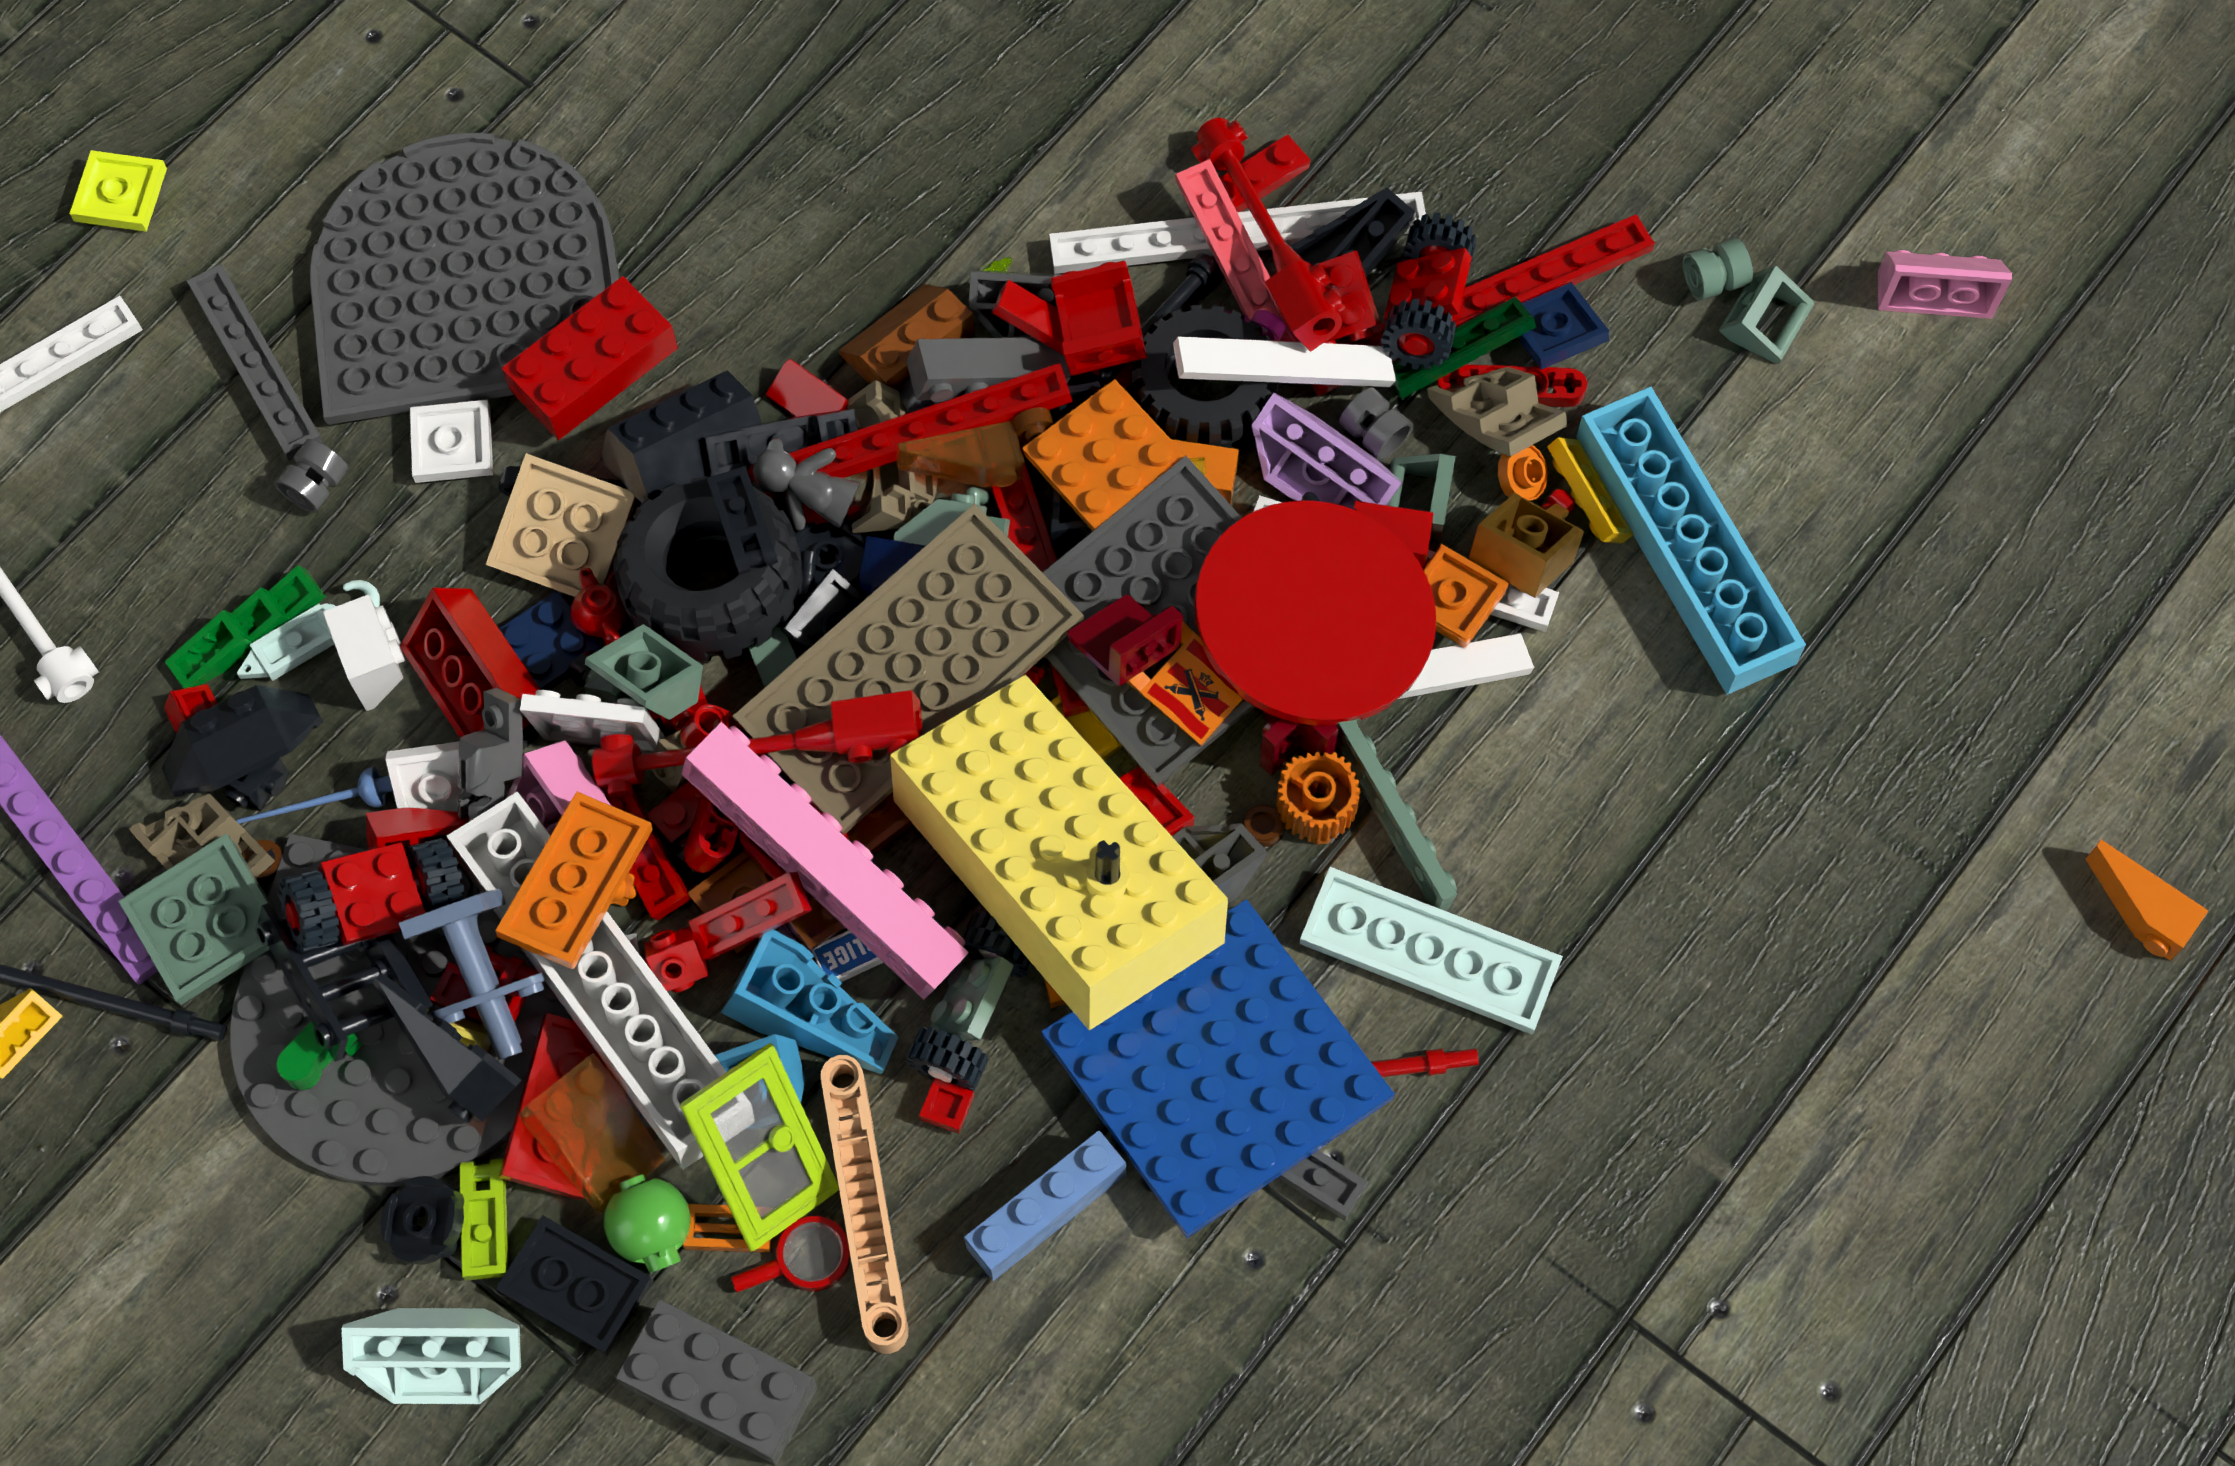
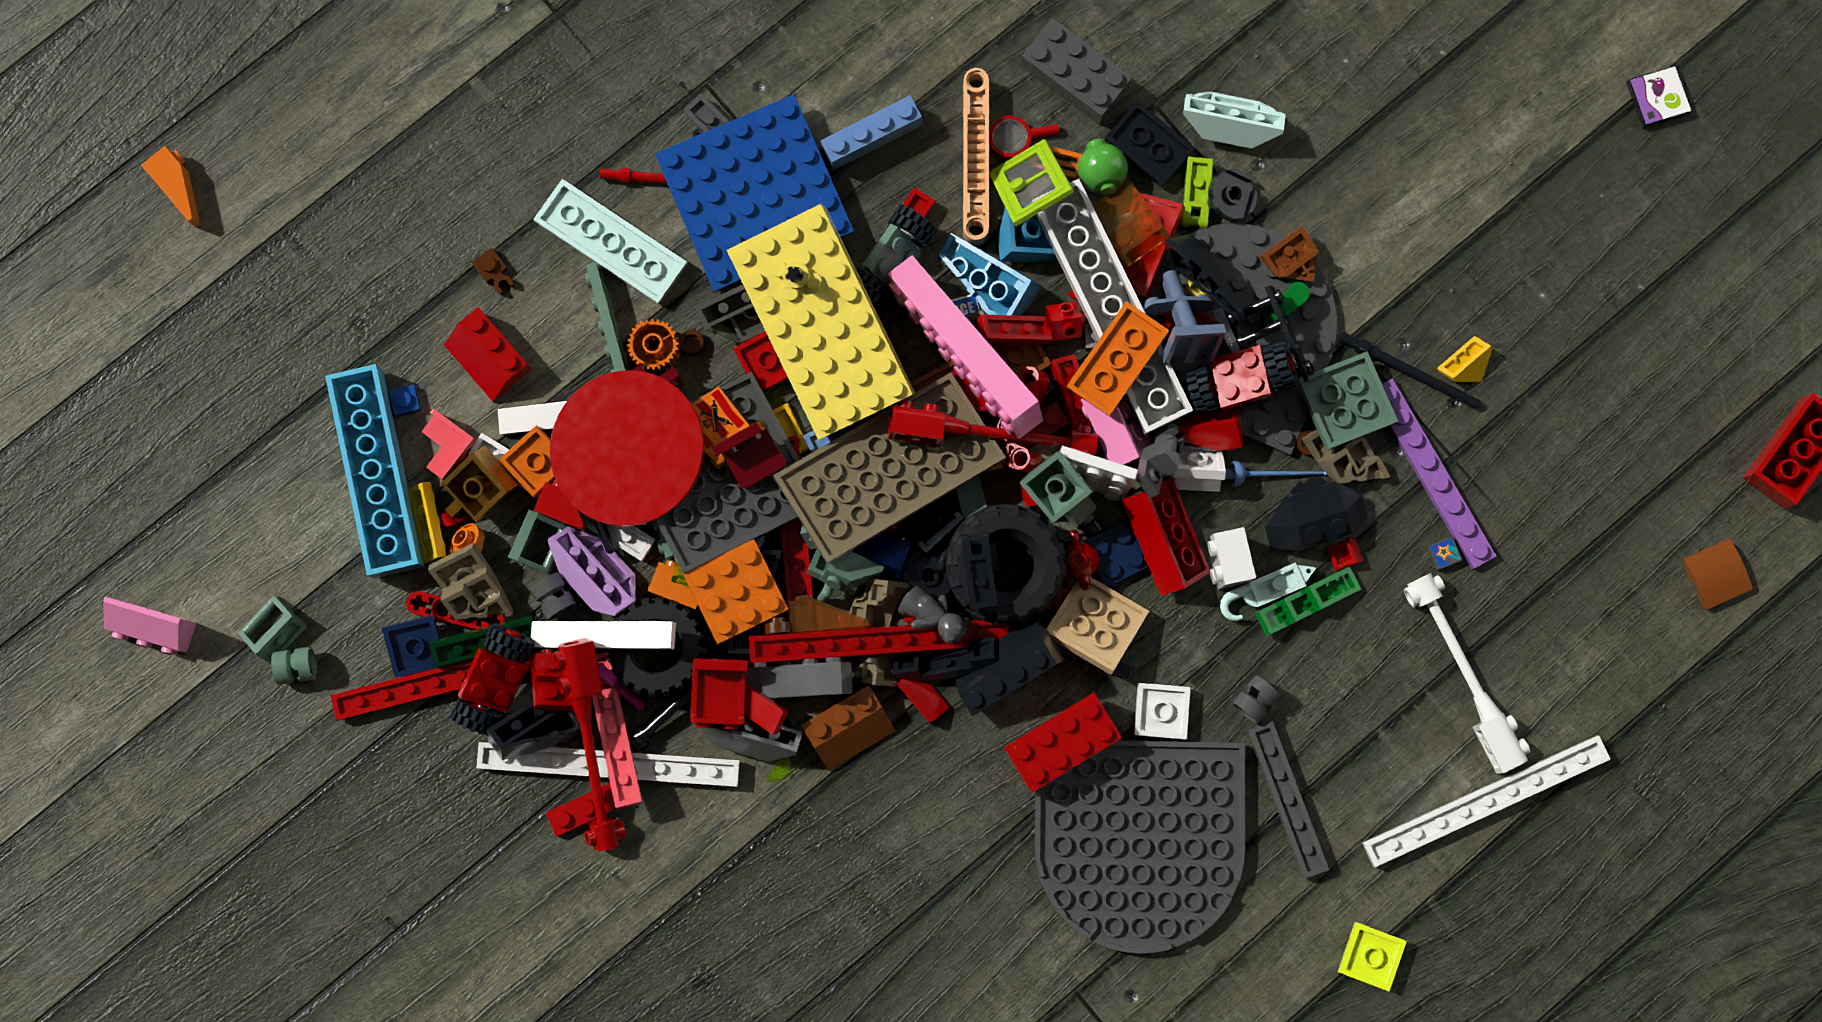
camera: 170 degrees left, 15 degrees up
none -> blue plate [389,385,422,417]
none -> coral panel [422,409,477,480]
none -> red slope [444,307,532,402]
none -> reddish brown plate [472,248,515,296]
none -> dark orange slope [1259,226,1319,282]
none -> tile [1427,537,1462,570]

